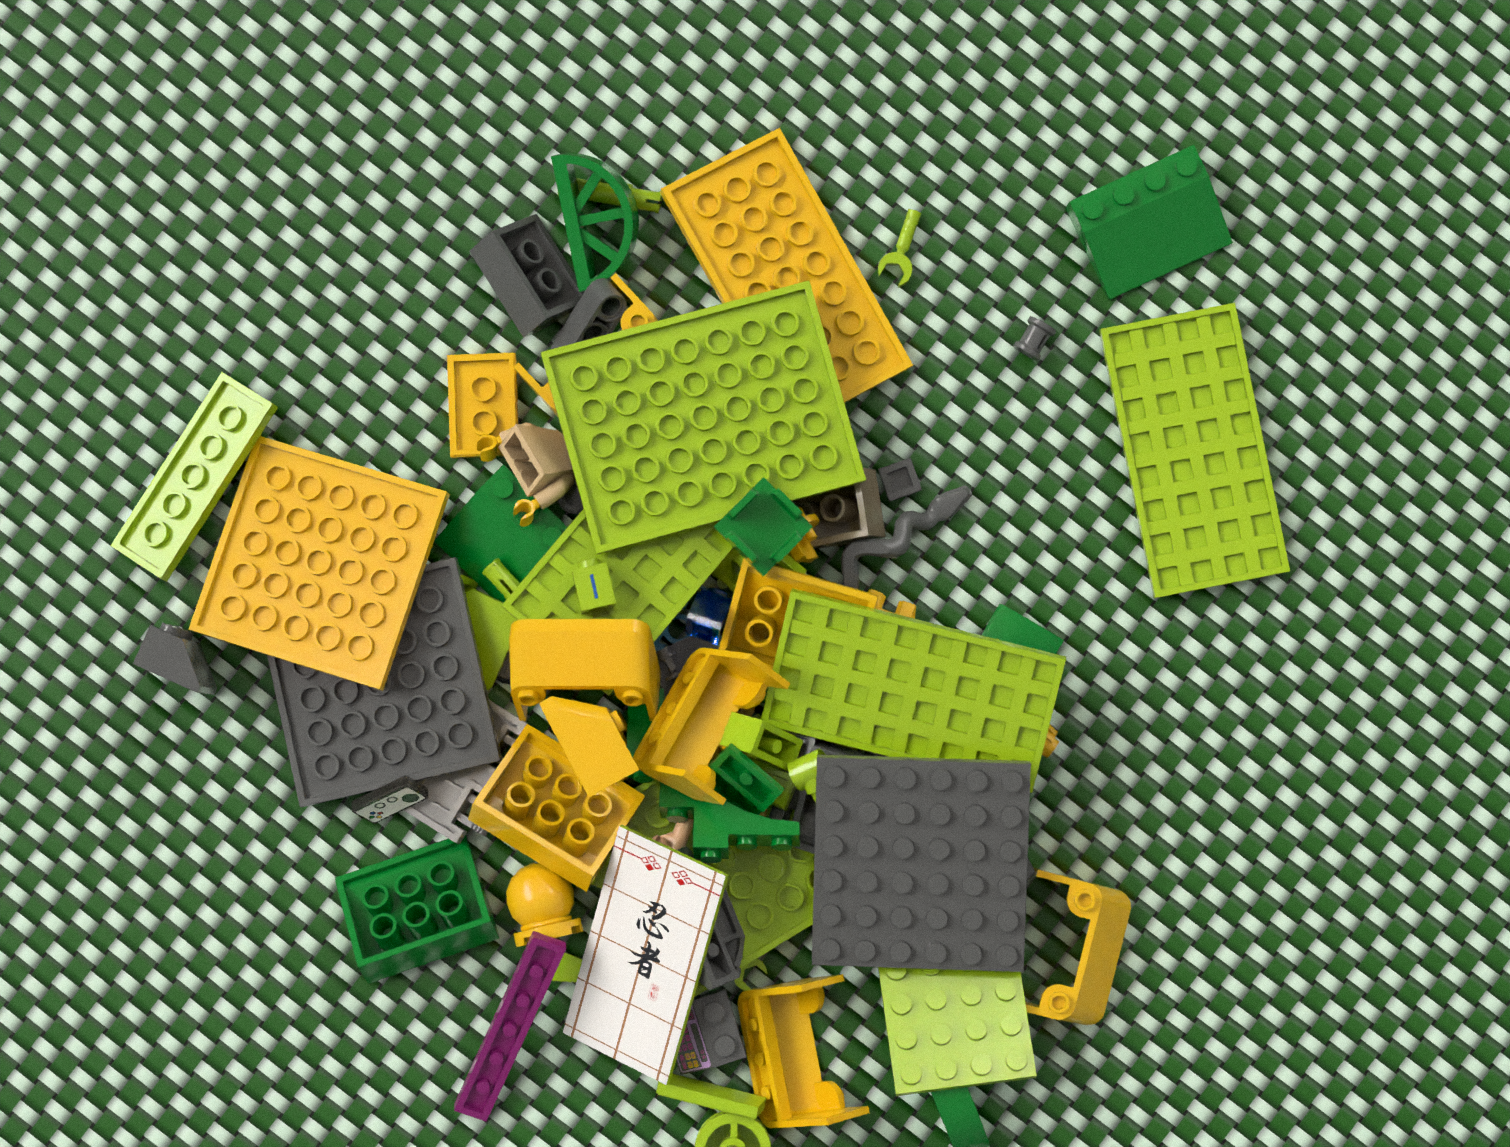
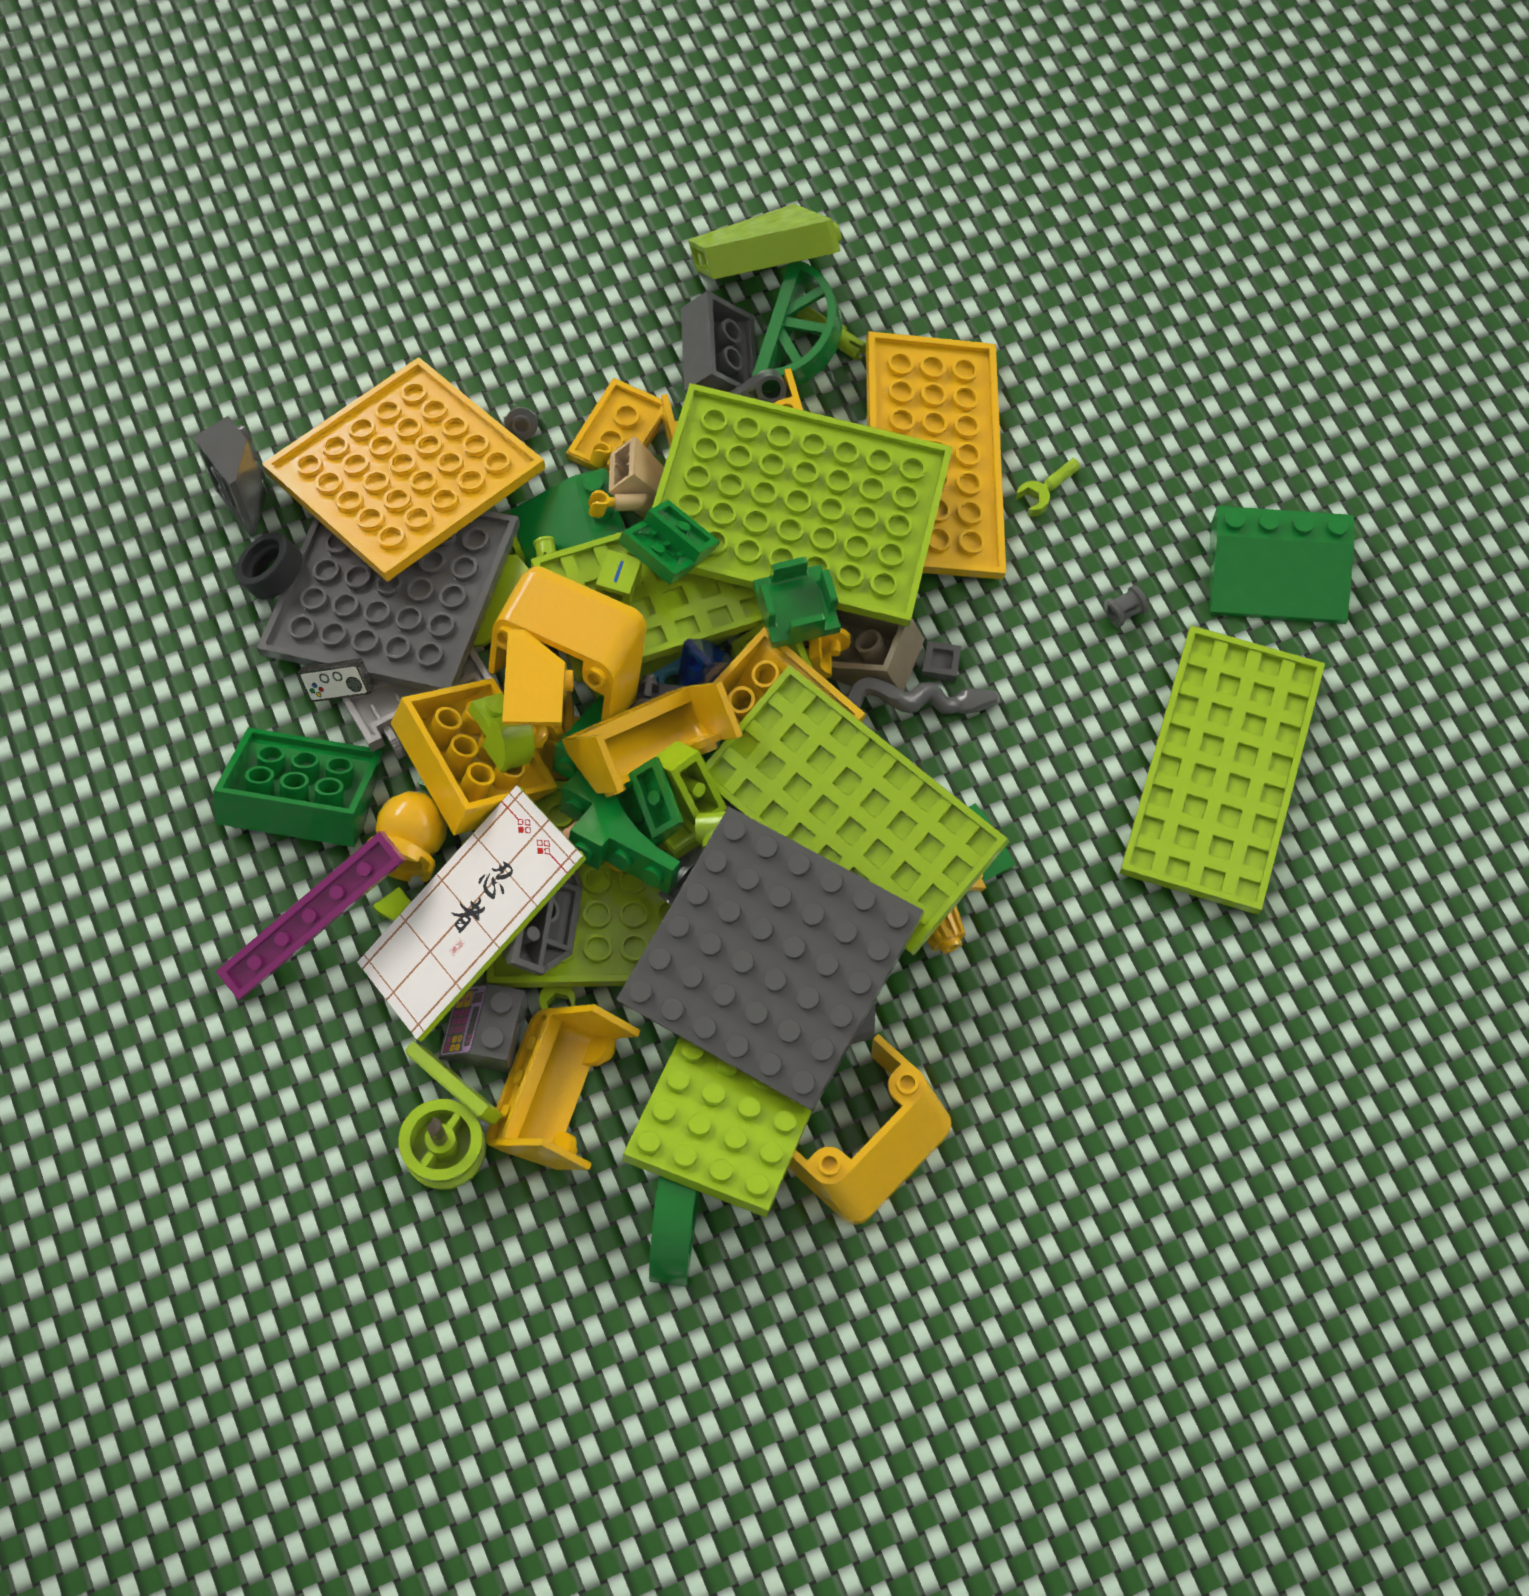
camera: 30 degrees right, 20 degrees down
plate [110,372,278,582] -> none
none -> black tyre [236,532,303,600]
none -> lime brick [468,693,535,772]
none -> dark grey plate [504,407,538,441]
none -> green slope [618,499,720,585]
none -> lime slope [688,204,841,279]

